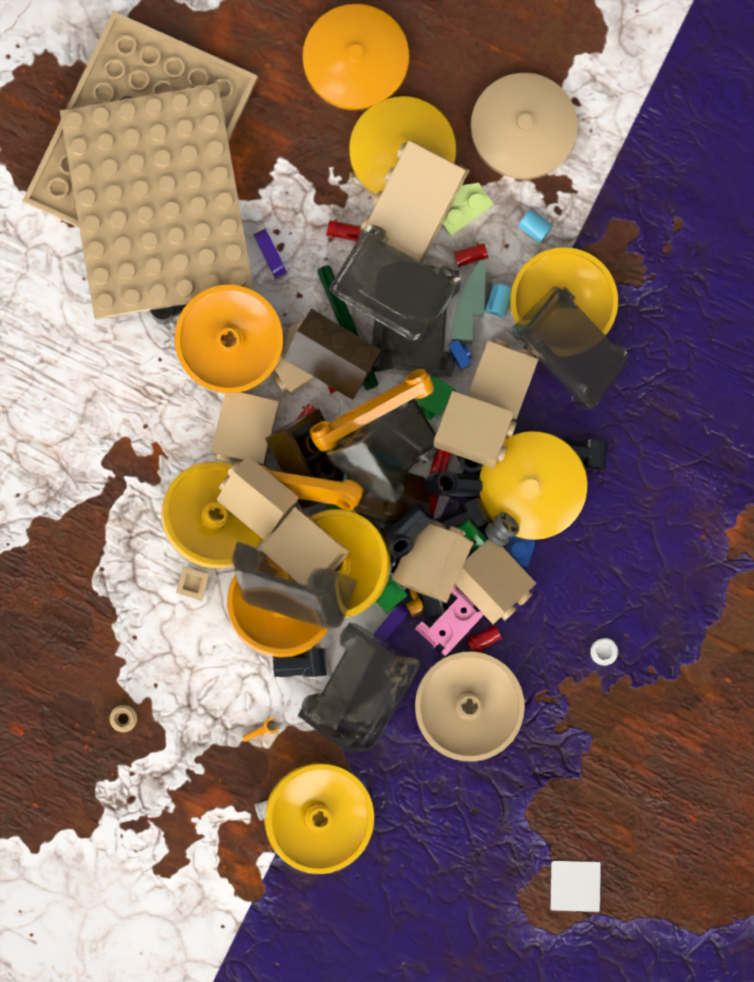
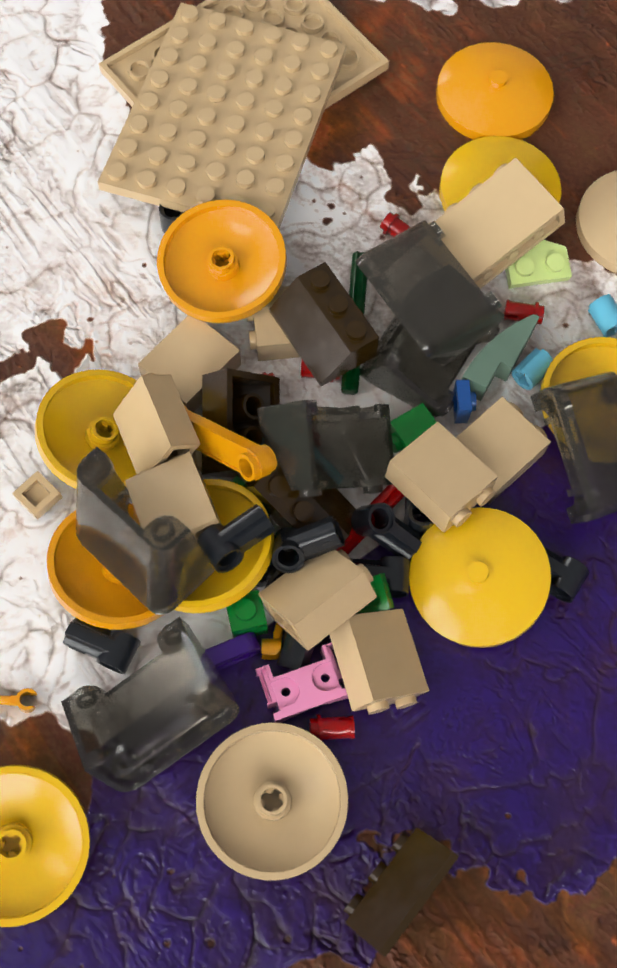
camera: 25 degrees right, 15 degrees down
dark purple beam [253,229,287,279] -> none
light orange piece [310,369,434,451] -> none
dark grey wheel [485,512,519,547] -> none
blue plate [505,536,535,568] -> none
white tile [590,638,618,666] -> none
none -> black piece [197,504,275,573]
none -> dark brown slope [343,828,459,957]

